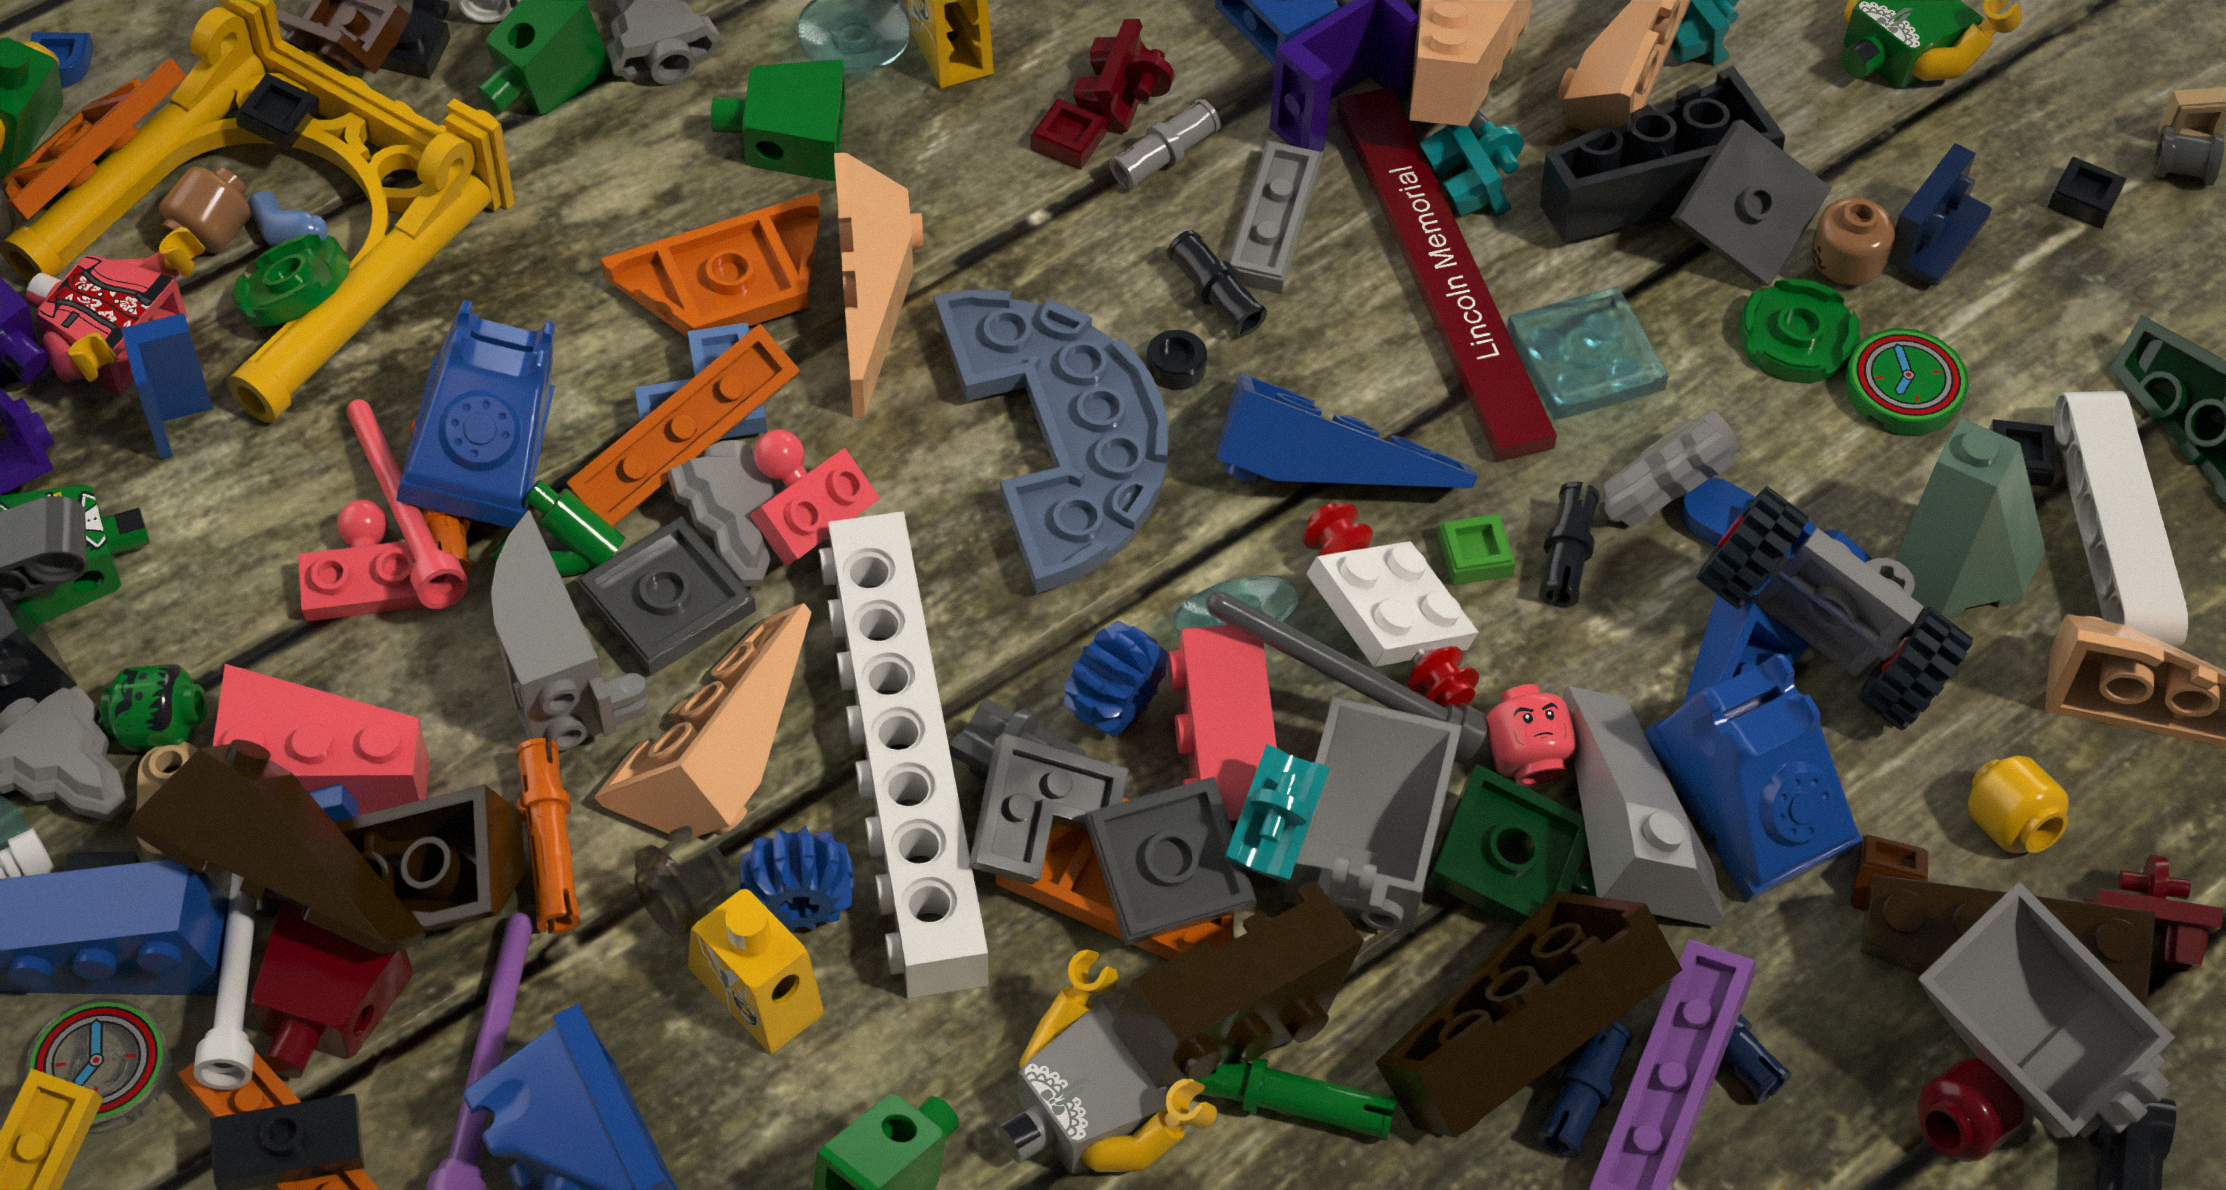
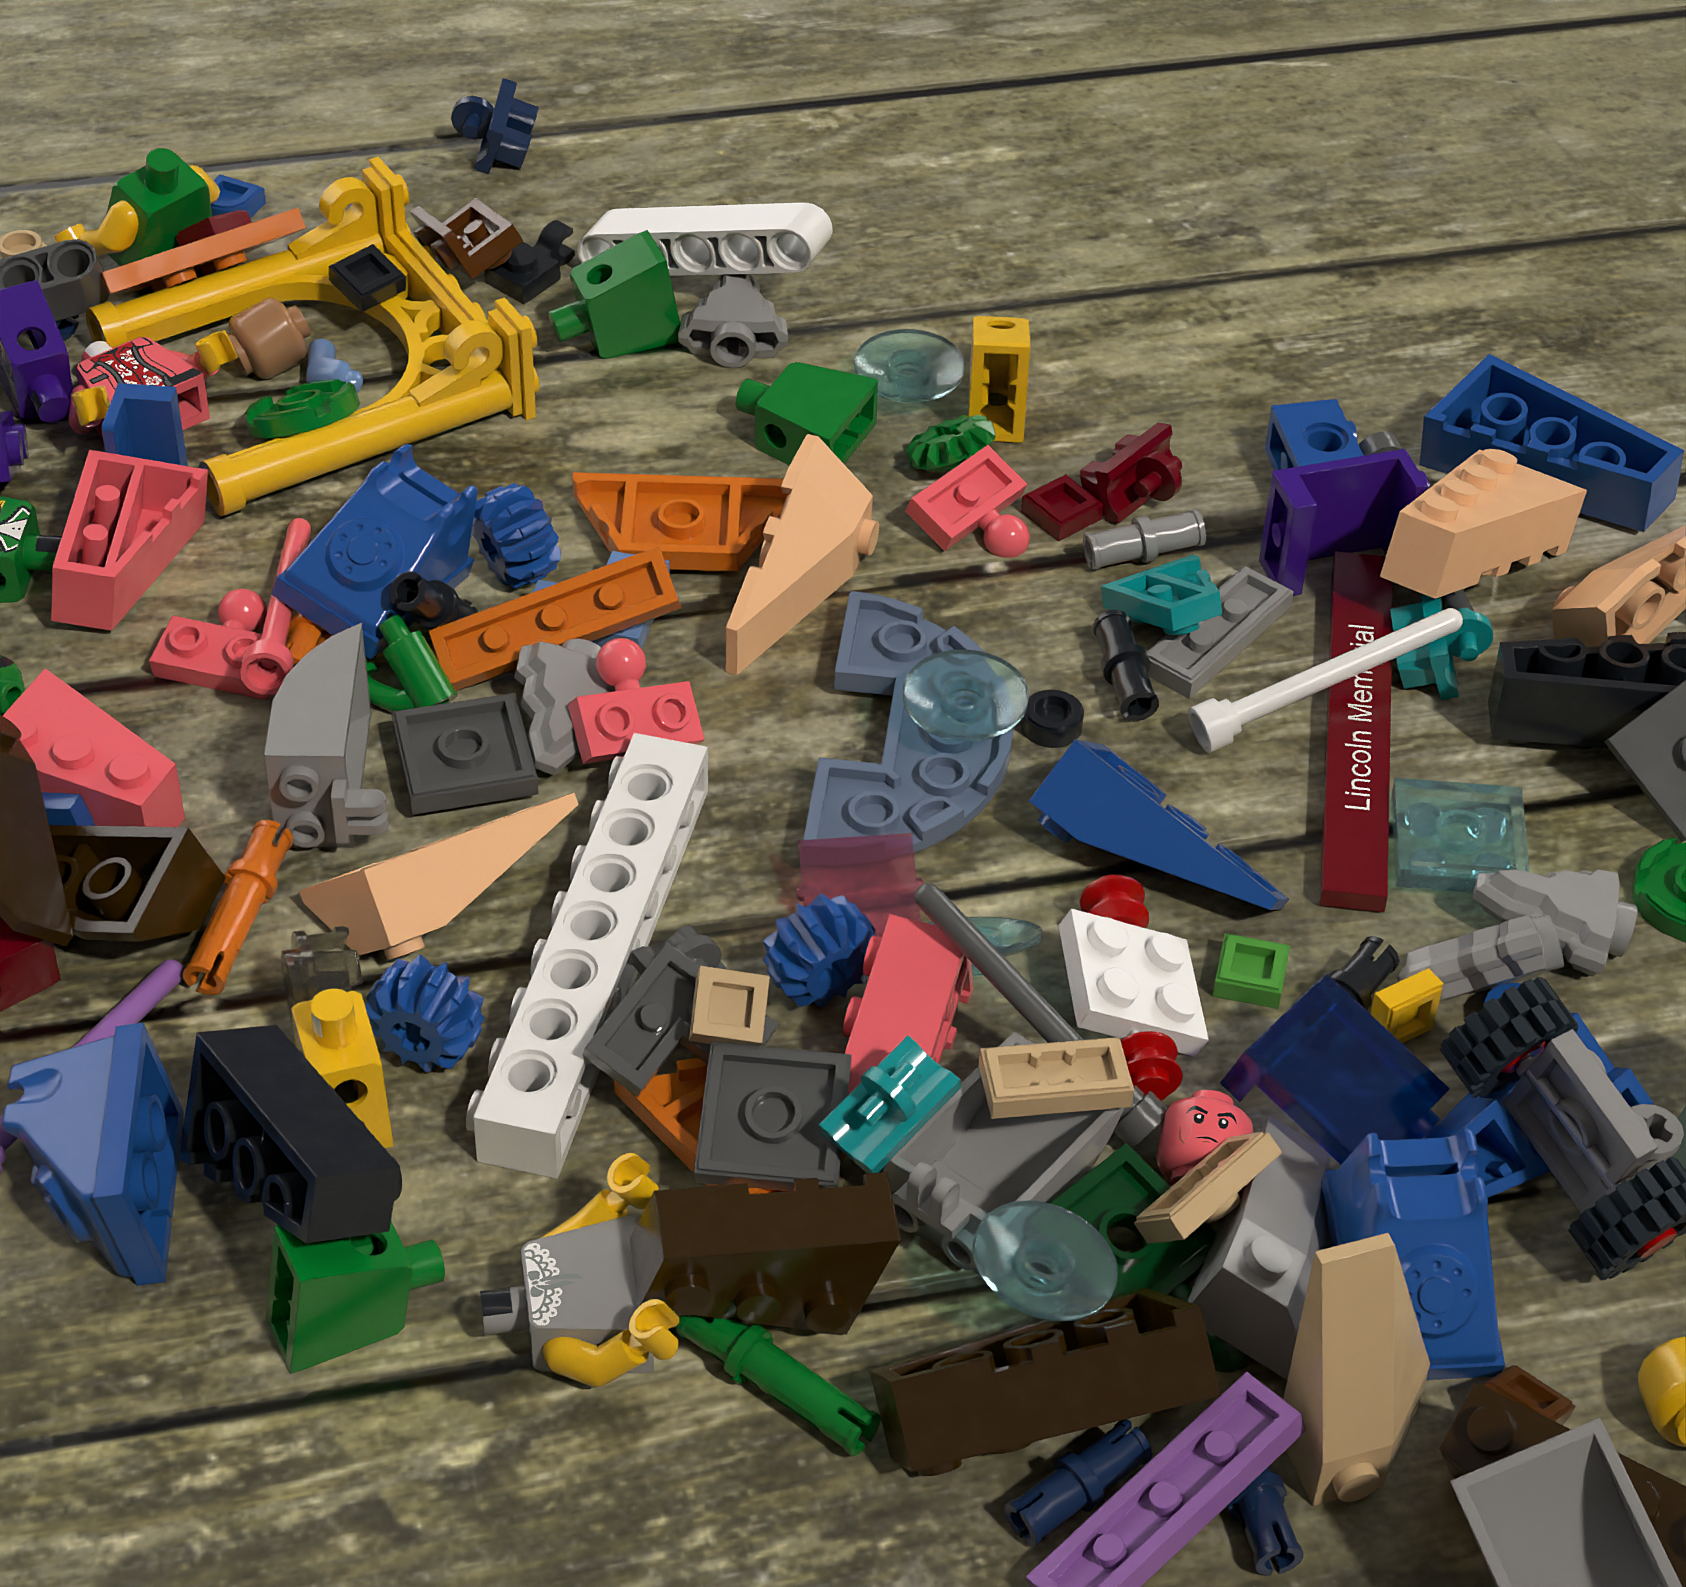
camera: 25 degrees right, 10 degrees down
none -> coral wedge [51,450,208,631]
none -> dark red tile [175,209,252,247]
none -> black wedge [179,1025,402,1243]
none -> black pin [389,571,478,630]
none -> blue gear [472,483,561,588]
none -> tan plate [689,966,770,1046]
none -> clear pink piece [796,833,924,937]
none -> clear light blue dish [903,649,1029,742]
none -> green gear [905,415,996,472]
none -> coral plate [905,445,1030,558]
none -> clear light blue dish [972,1201,1118,1321]
none -> tan plate [979,1037,1134,1119]
none -> teal wing [1101,554,1222,635]
none -> tan plate [1134,1132,1282,1244]
none -> white piece [1188,608,1463,753]
none -> clear blue panel [1220,973,1450,1165]
none -> tan wedge [1283,1233,1430,1506]
none -> yellow tile [1365,968,1444,1053]
none -> light grey rock [1472,869,1637,976]

